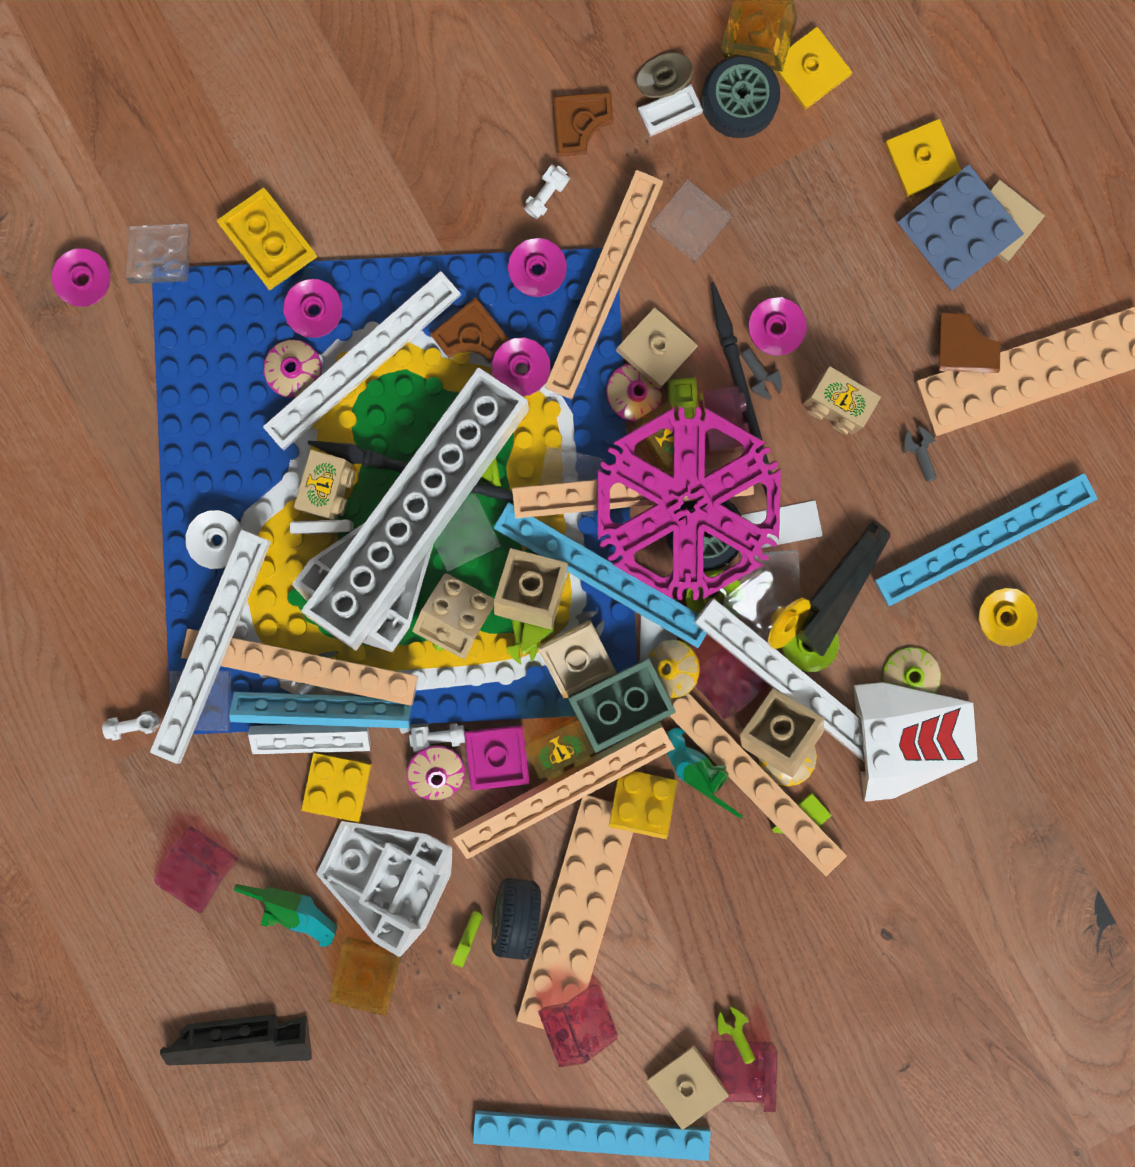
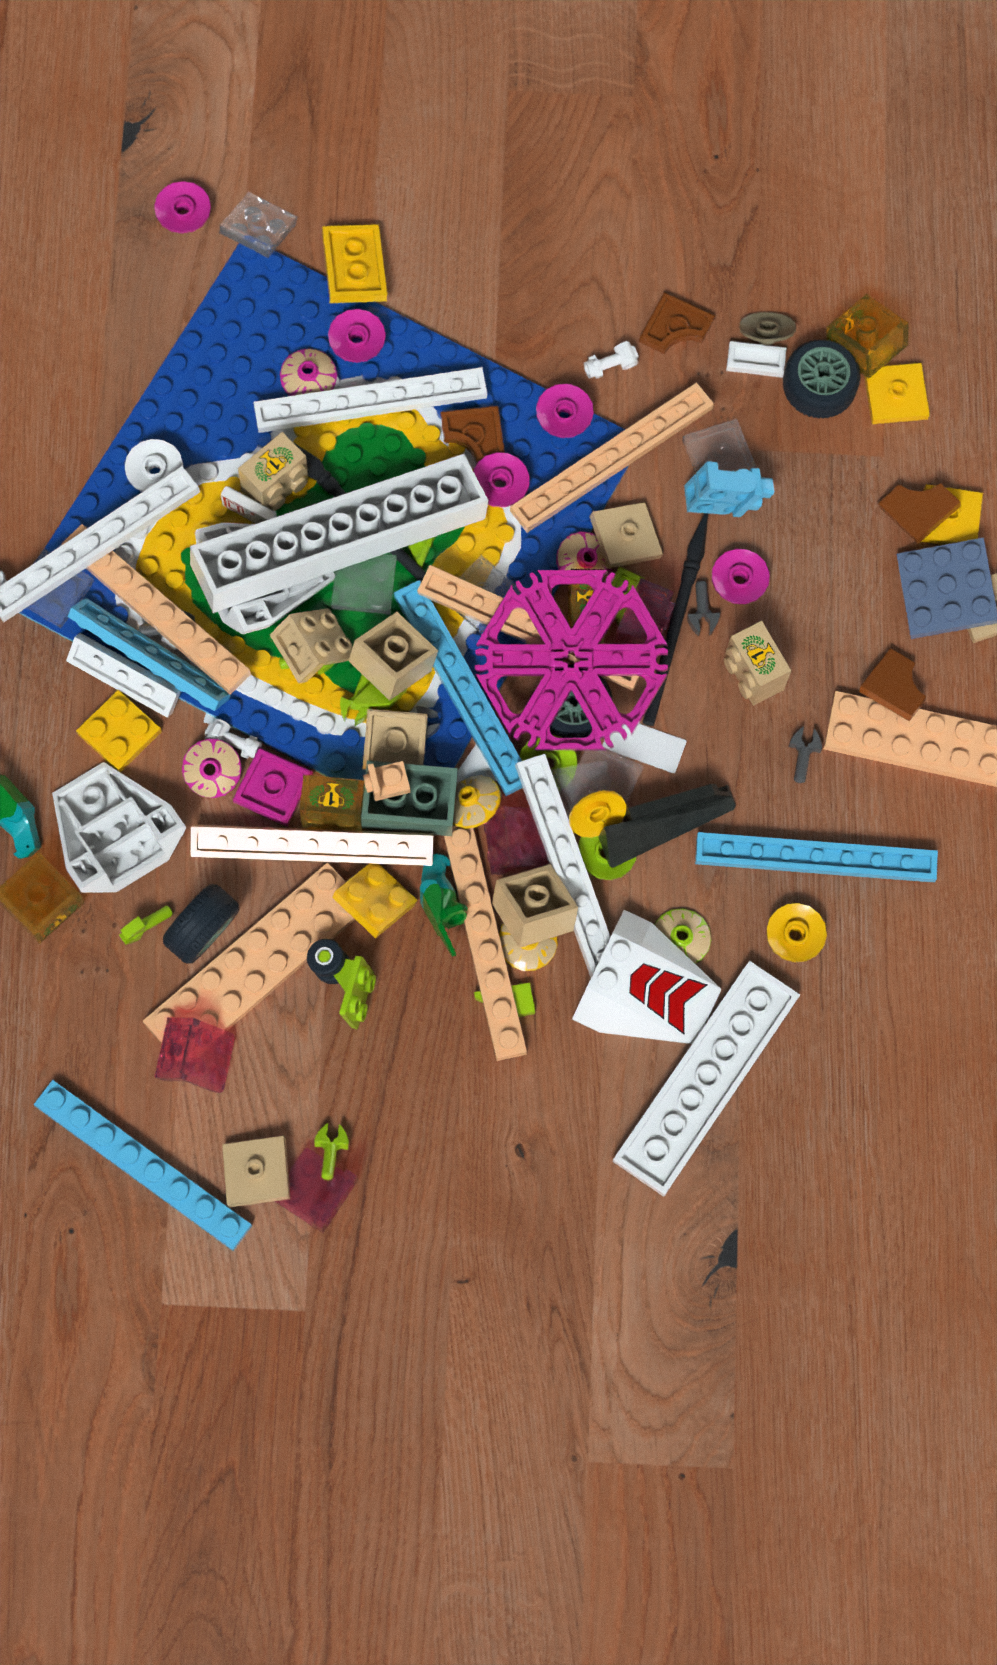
camera: 30 degrees right, 15 degrees down
none -> lime plate [307,939,376,1029]
none -> light nougat bracket [363,761,410,801]
none -> white plate [612,961,800,1197]
none -> medium azure hips [684,461,774,517]
none -> dark orange tile [878,483,961,544]

